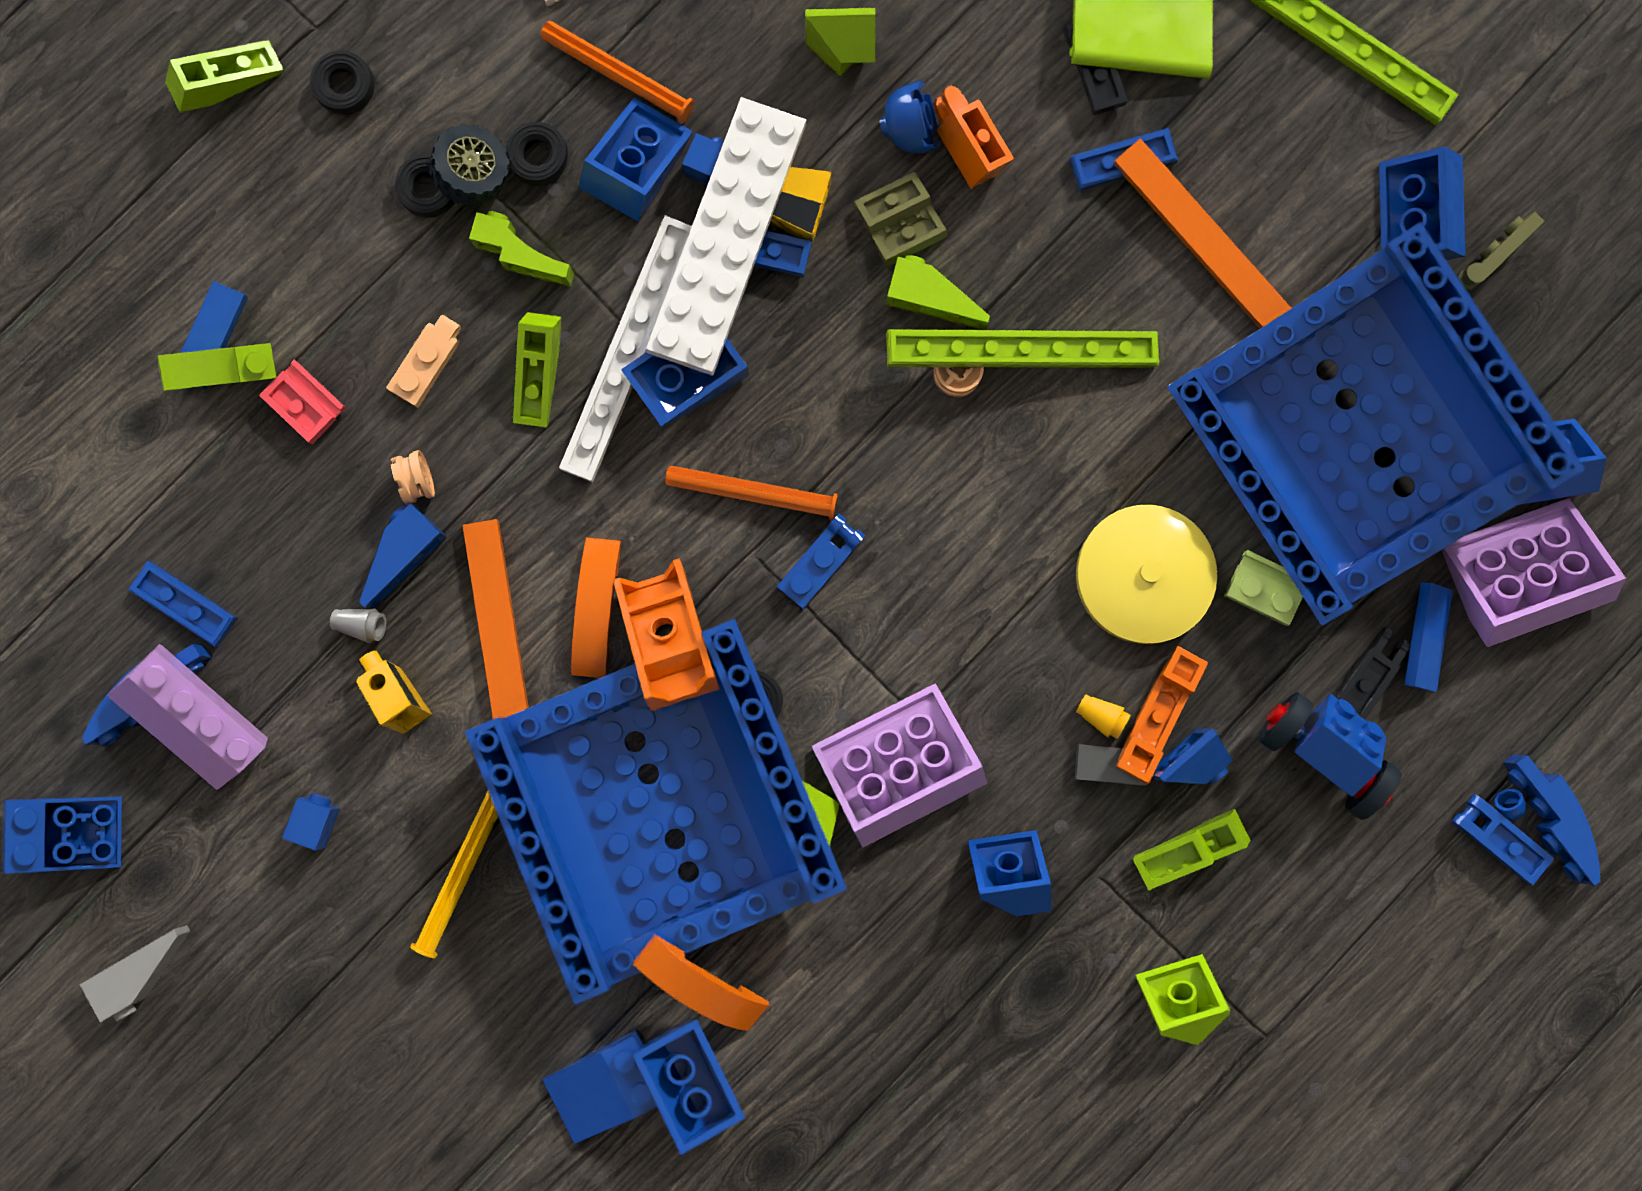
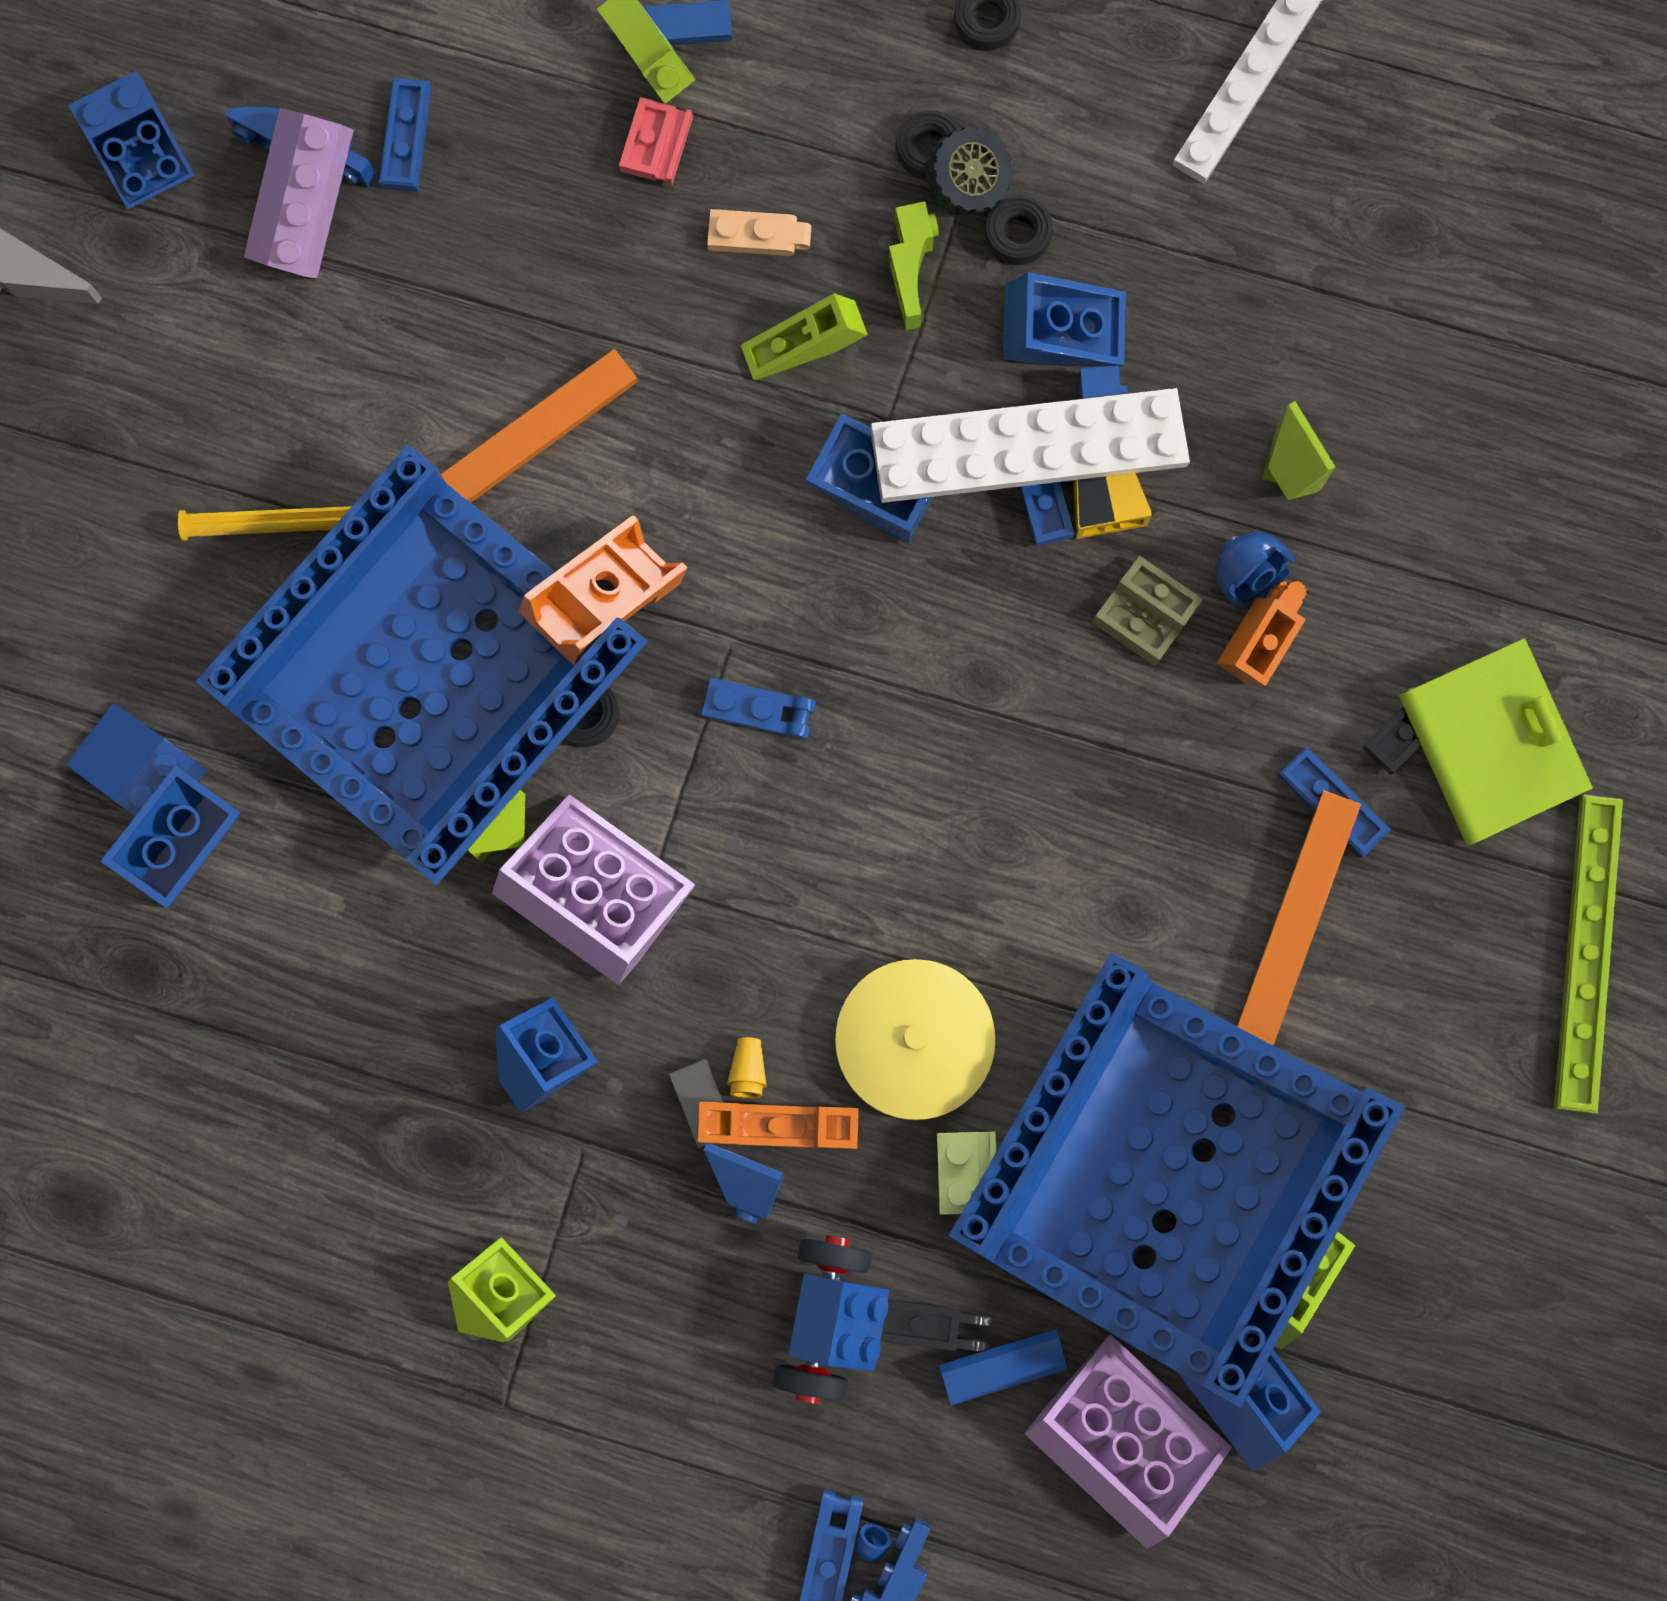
camera: 70 degrees right, 5 degrees down
blue brick [282,793,340,850] -> none
light grey cone [330,609,386,643] -> none
yellow torso [356,651,432,734] -> none
blue slope [359,503,447,609] -> none
light nougat wheel [391,450,435,505] -> none
orange axle [540,21,695,124] -> none
white plate [559,216,692,483] -> none
orange slope [571,537,621,678] -> none
orange slope [633,935,769,1031] -> none
orange axle [665,465,838,521] -> none
lime slope [886,255,990,330] -> none
lime tile [886,329,1159,368] -> none
light nougat wheel [933,367,984,397] -> none
lime slope [1133,809,1251,890] -> none
blue slope [1379,146,1466,261] -> none
olive plate [1456,212,1544,291] -> none

